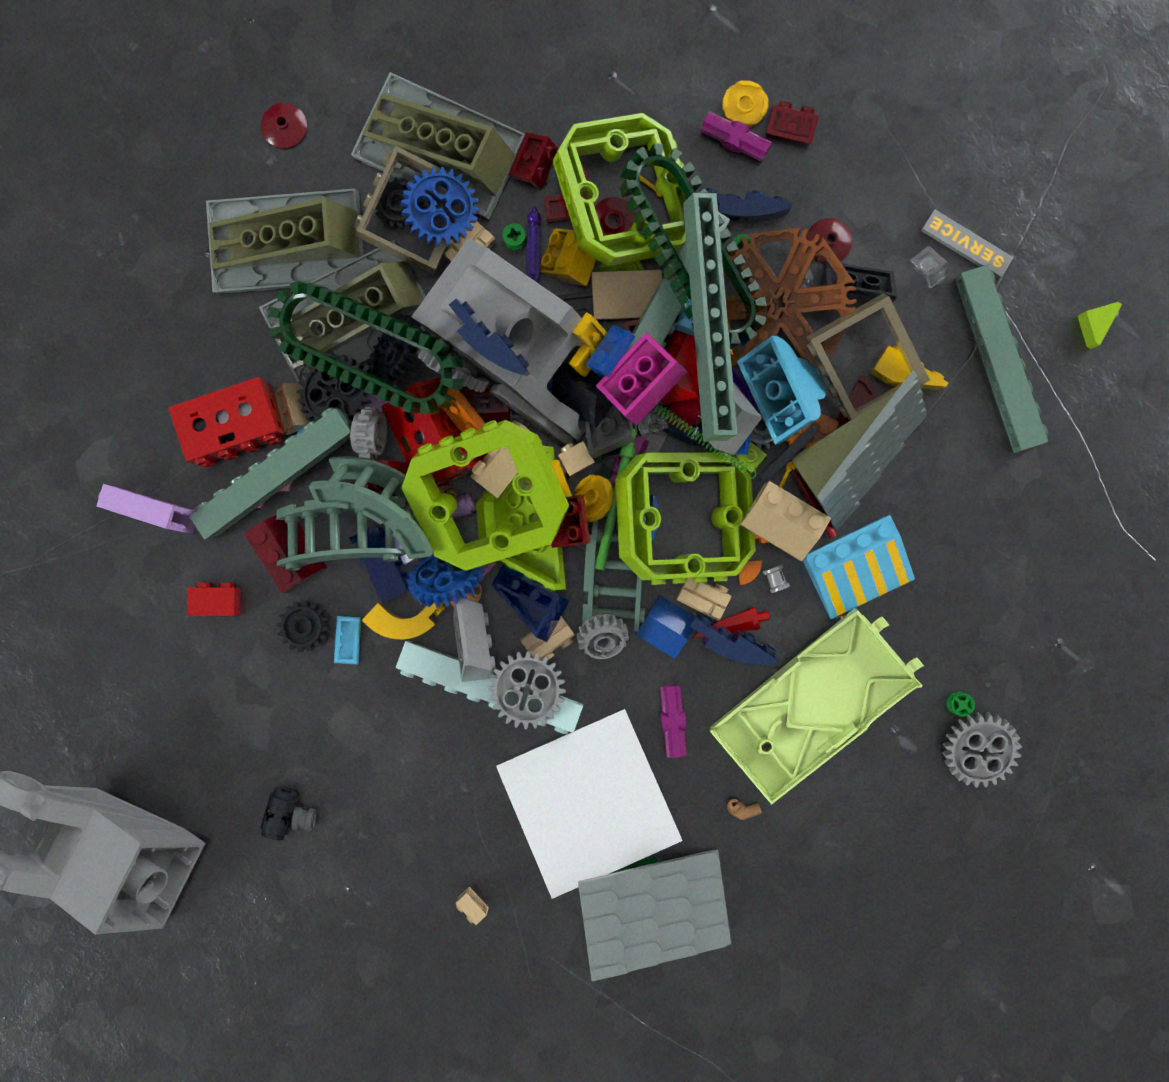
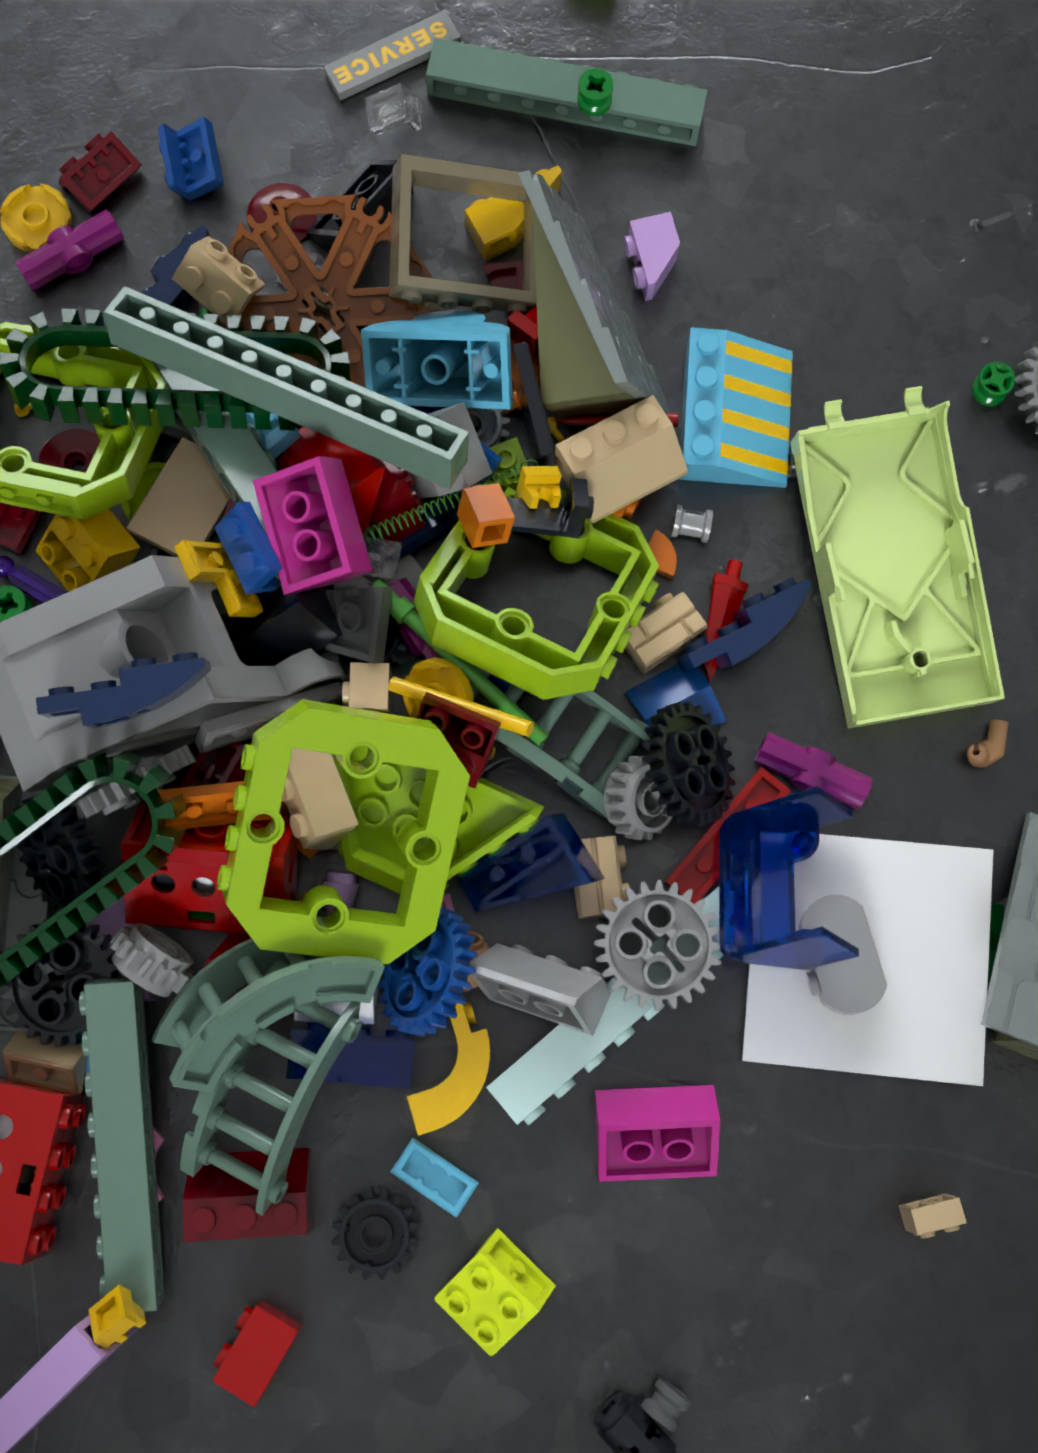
camera: 65 degrees left, 10 degrees down
none -> yellow tile [88,1284,146,1349]
none -> blue bracket [158,117,224,202]
none -> tan bracket [172,236,265,326]
none -> yellow bar [388,676,534,737]
none -> neon yellow bracket [435,1228,556,1356]
none -> orange brick [457,483,515,548]
none -> black bracket [506,478,594,539]
none -> red tile [507,305,539,358]
none -> yellow tile [515,466,562,509]
none -> green wheel [577,68,613,116]
none -> dark pink slope [595,1085,721,1182]
none -> lavender slope [623,212,680,301]
none -> black gear [642,701,736,827]
none -> red plate [664,766,791,904]
none -> clear blue windscreen [719,786,859,970]
none -> light grey brick [794,895,887,1015]

